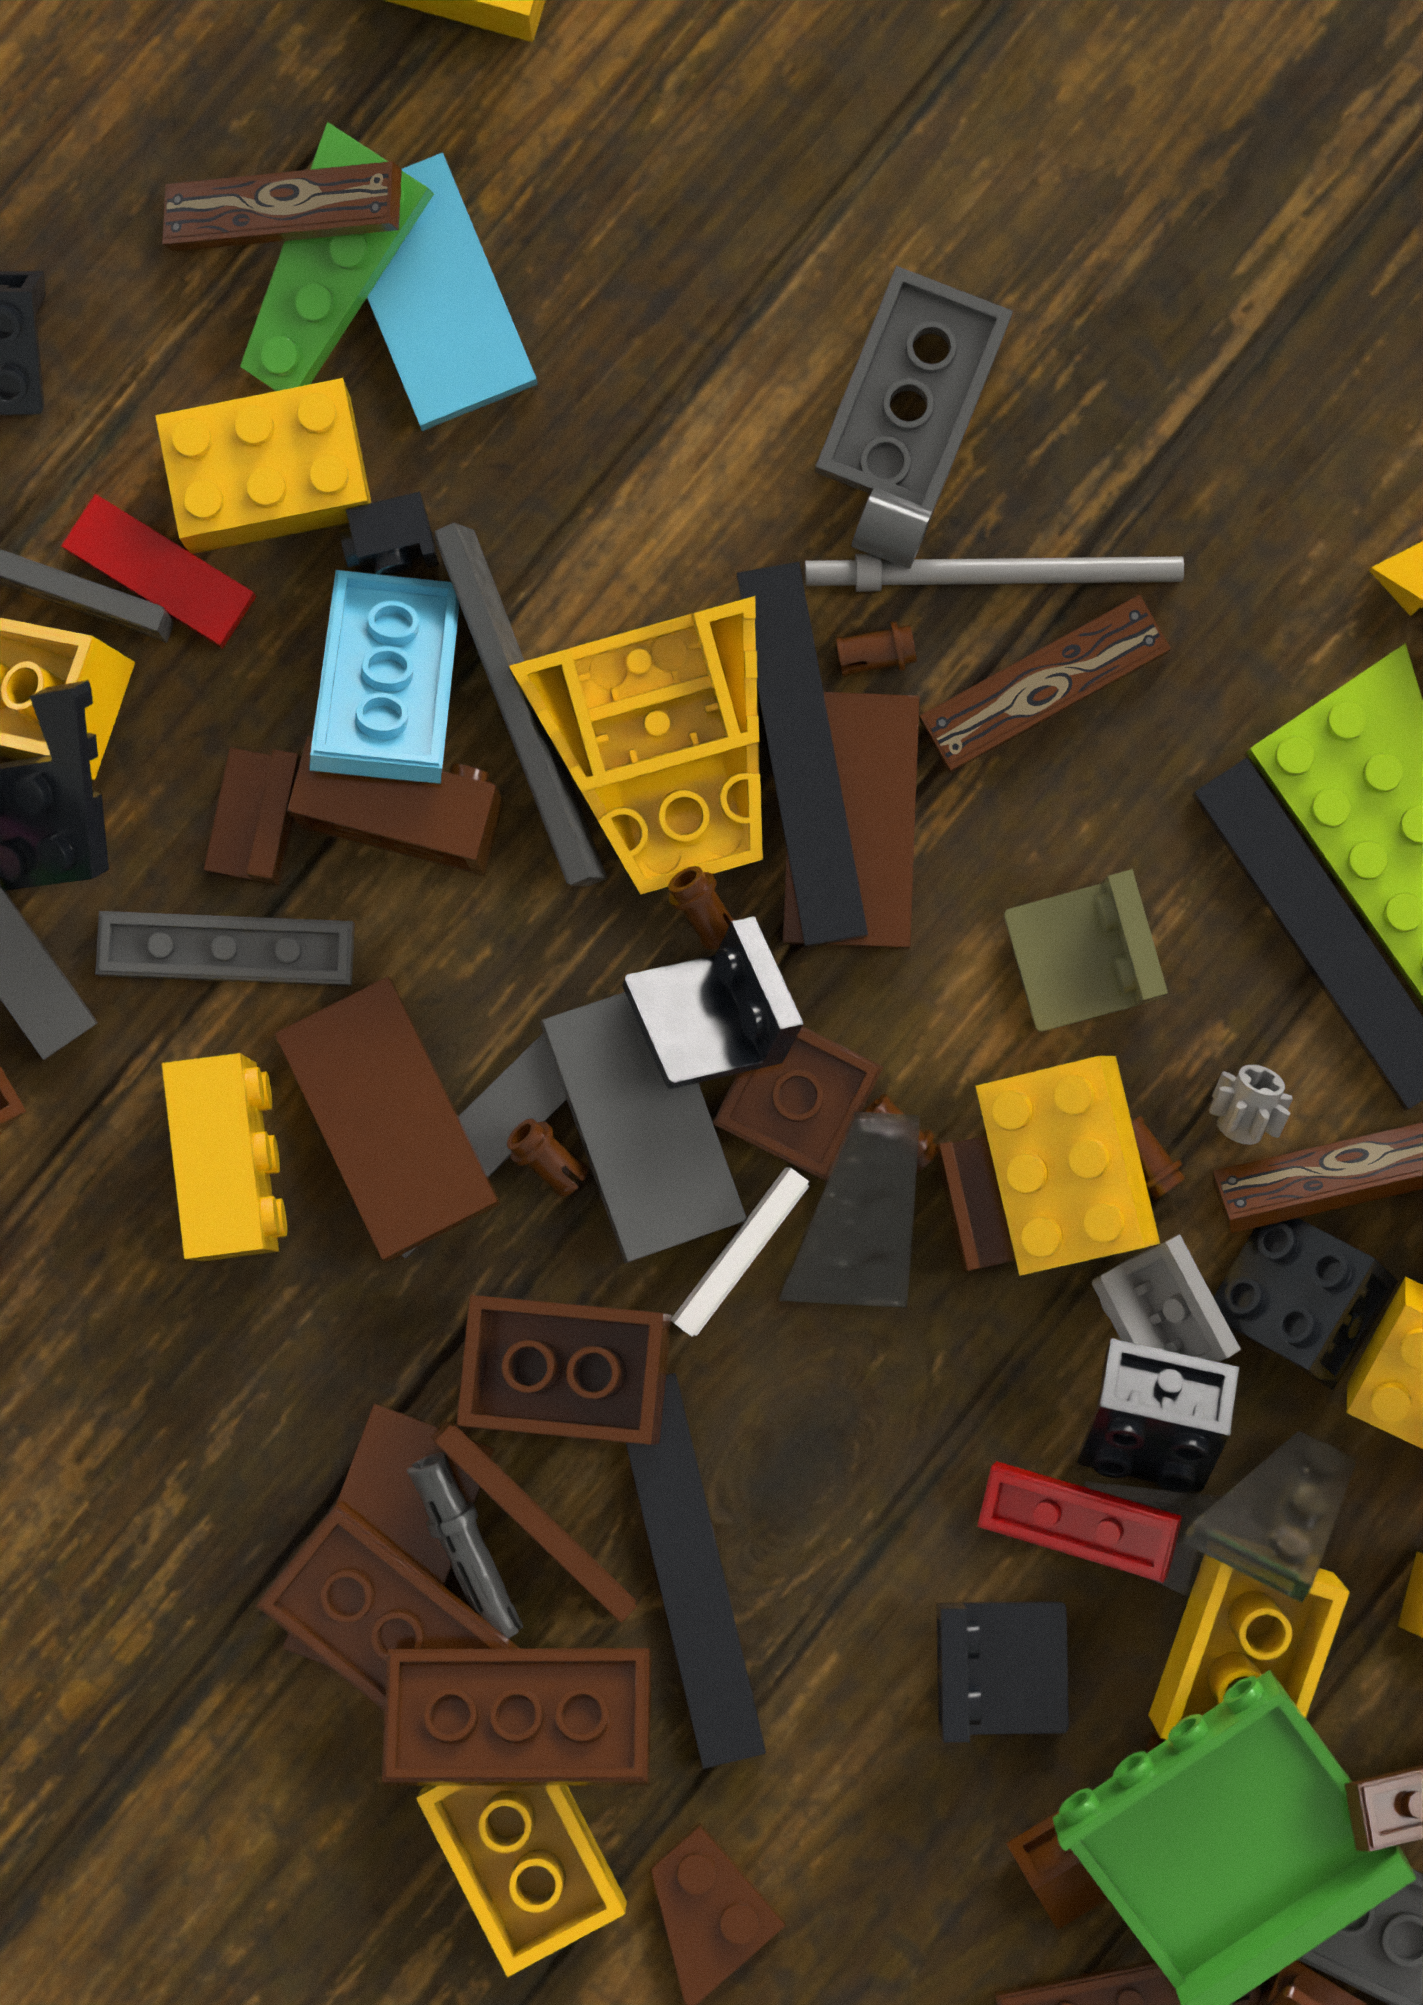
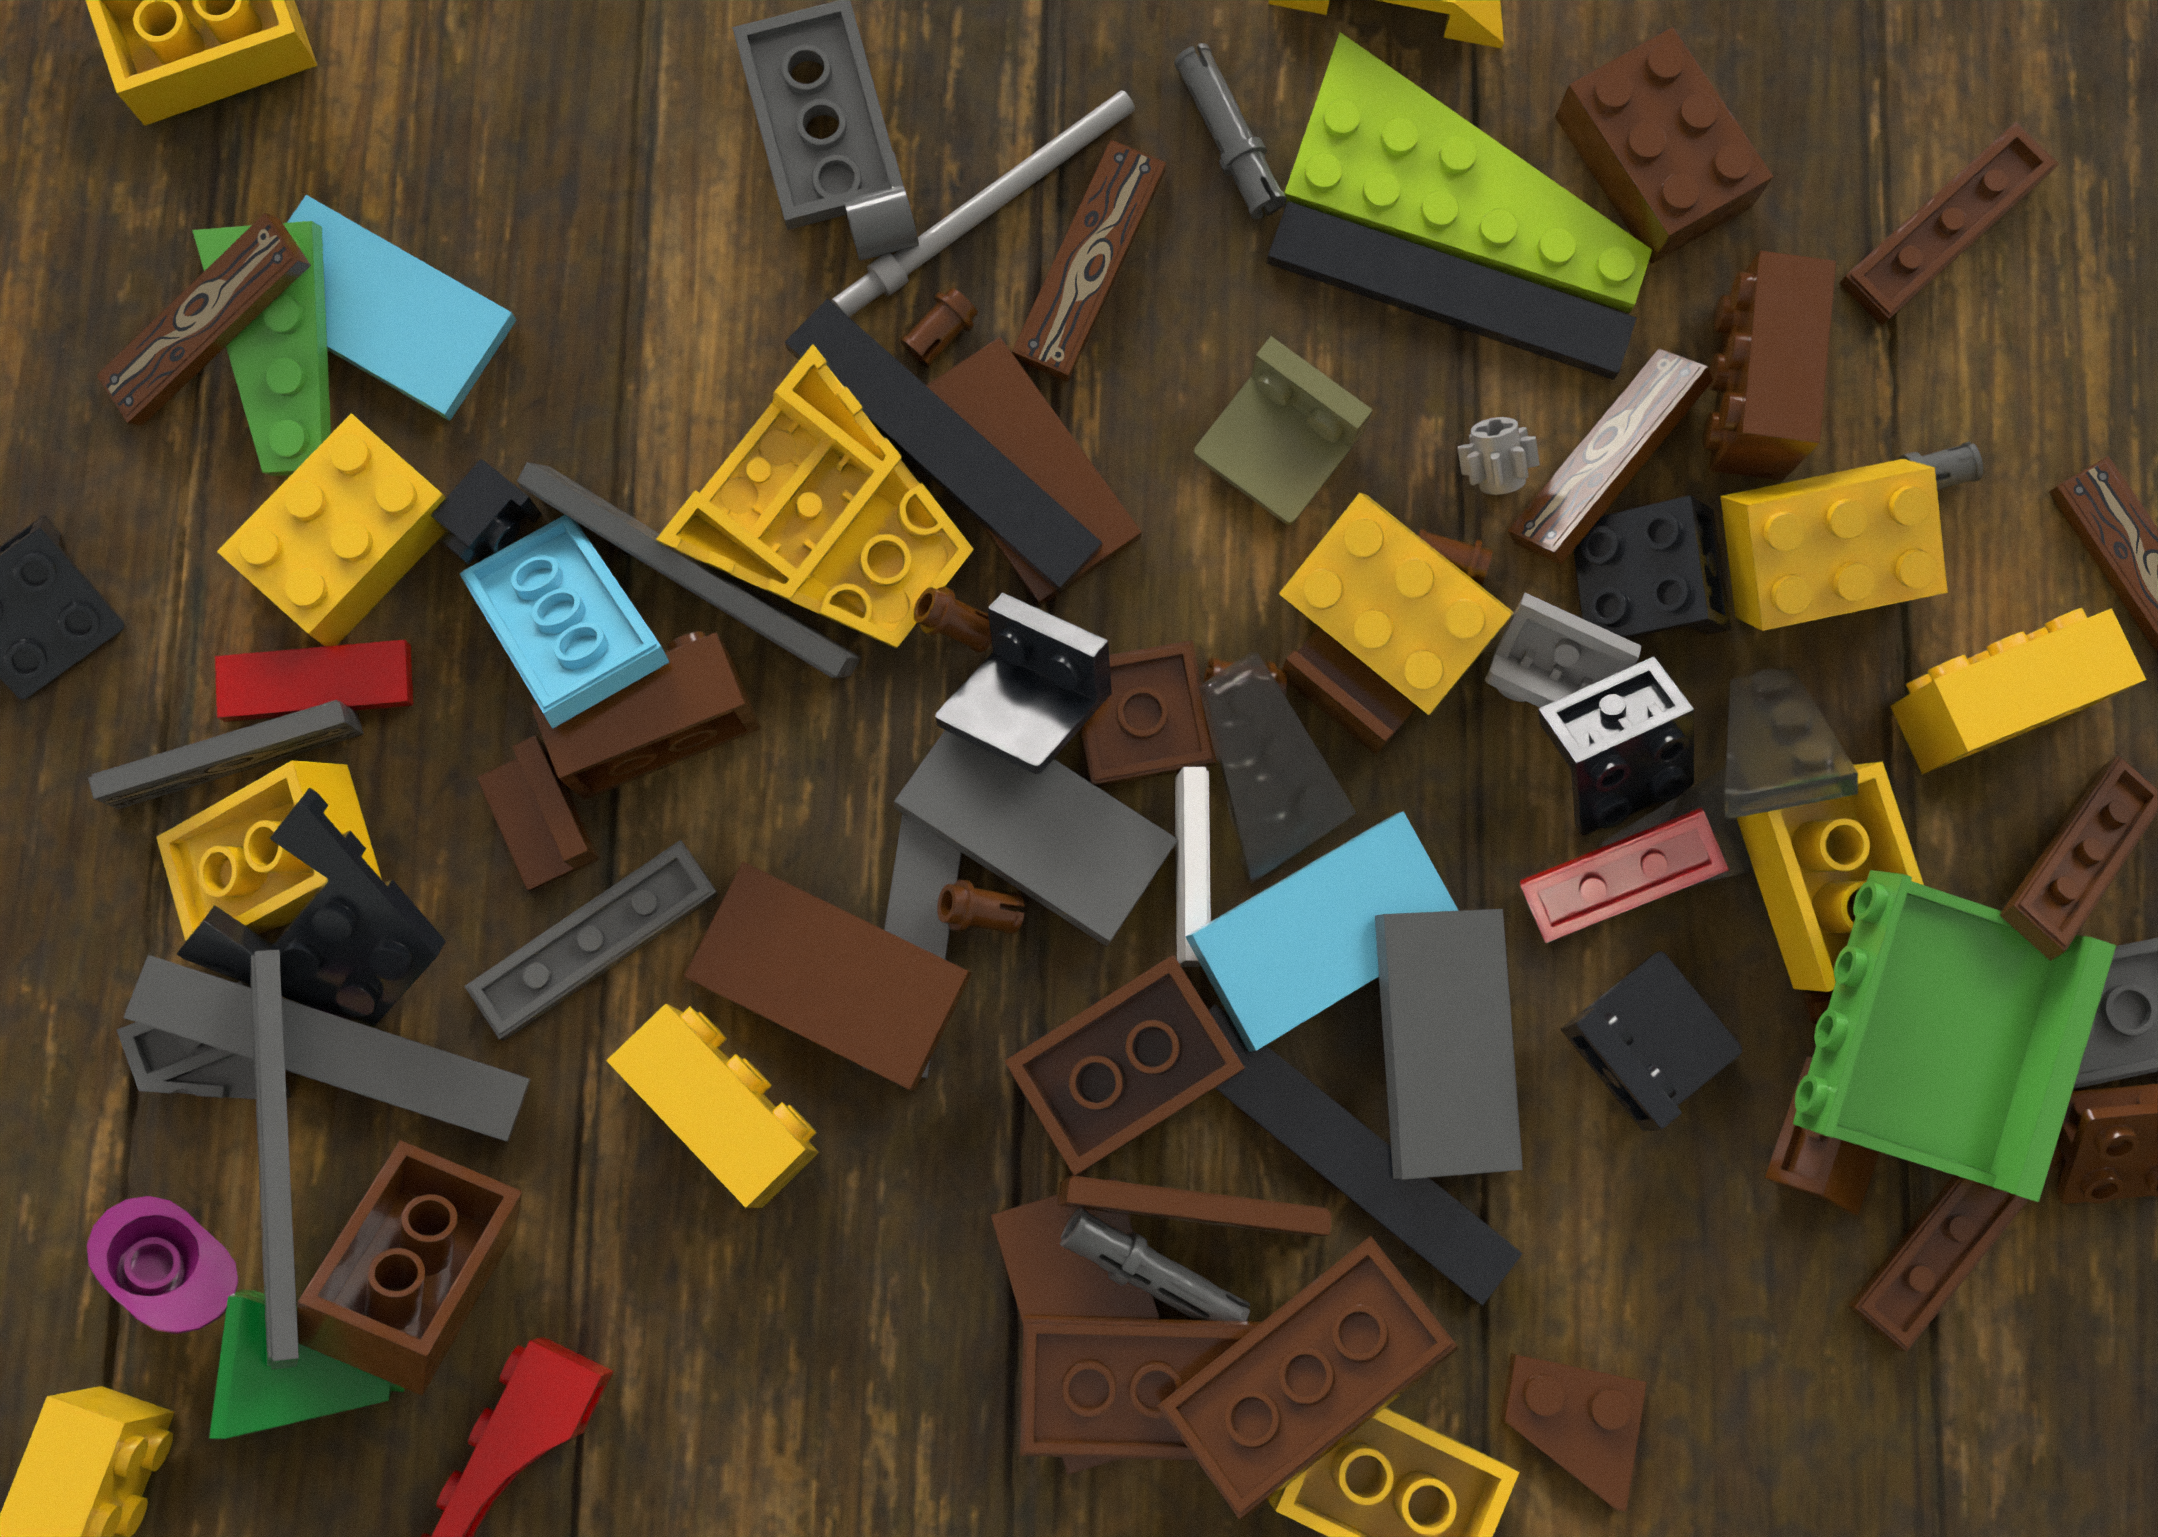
camera: 40 degrees left, 5 degrees down
none -> dark grey pin [1174,43,1287,219]
none -> medium azure tile [1185,811,1459,1052]
none -> dark grey tile [1375,909,1523,1179]

